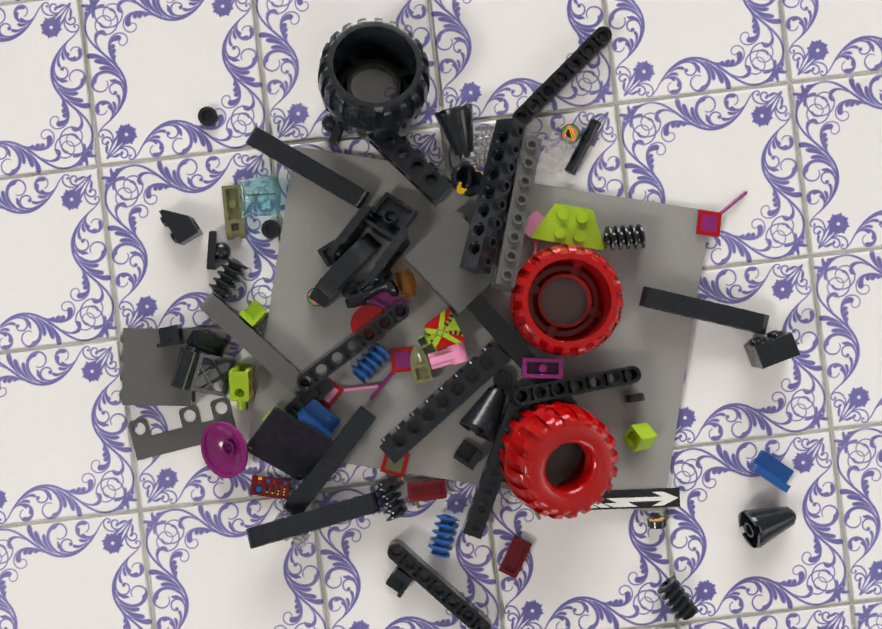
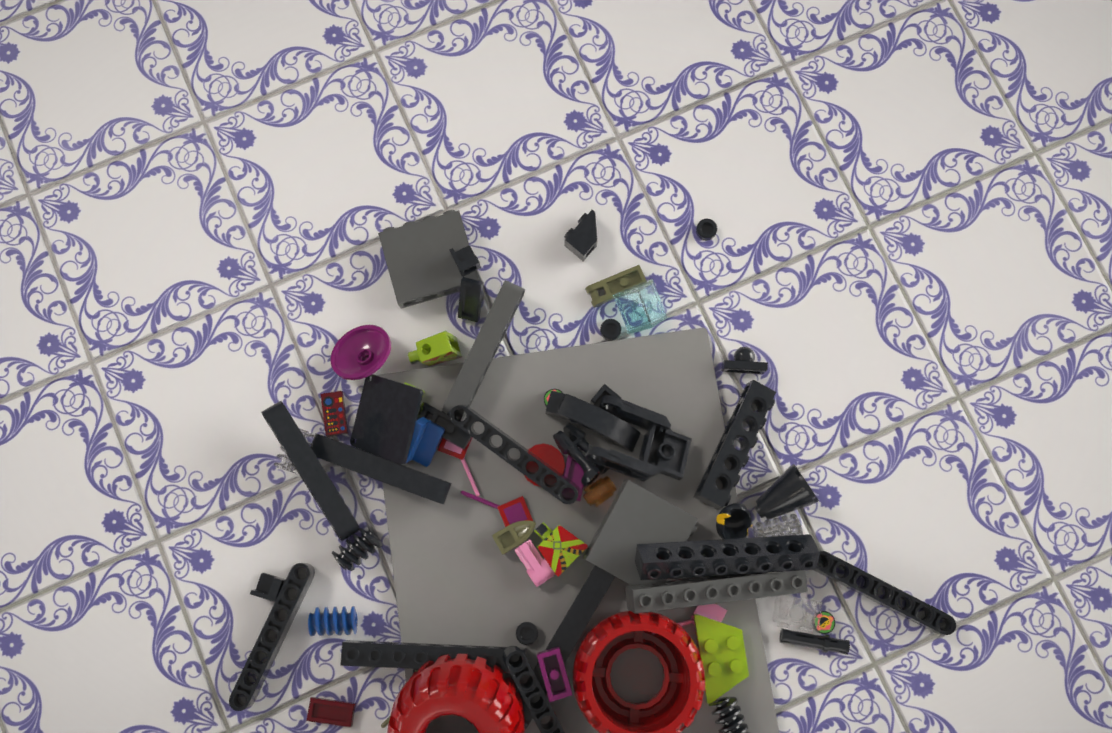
camera: 75 degrees right, 10 degrees down
dark grey piece [129,397,236,461] -> none
black piece [170,345,236,397] -> none
black tile [206,231,231,270] -> none
black piece [209,258,249,300] -> none
lime panel [239,300,269,327] -> none
black beam [246,126,370,209] -> none
black tyre [318,18,430,138] -> none
blue piece [350,342,392,384] -> none
black brick [379,343,510,464] -> none
piece [380,454,420,509] -> none
dark red tile [406,479,447,503] -> none
black panel [453,440,483,471] -> none
black cone [459,385,506,442] -> none

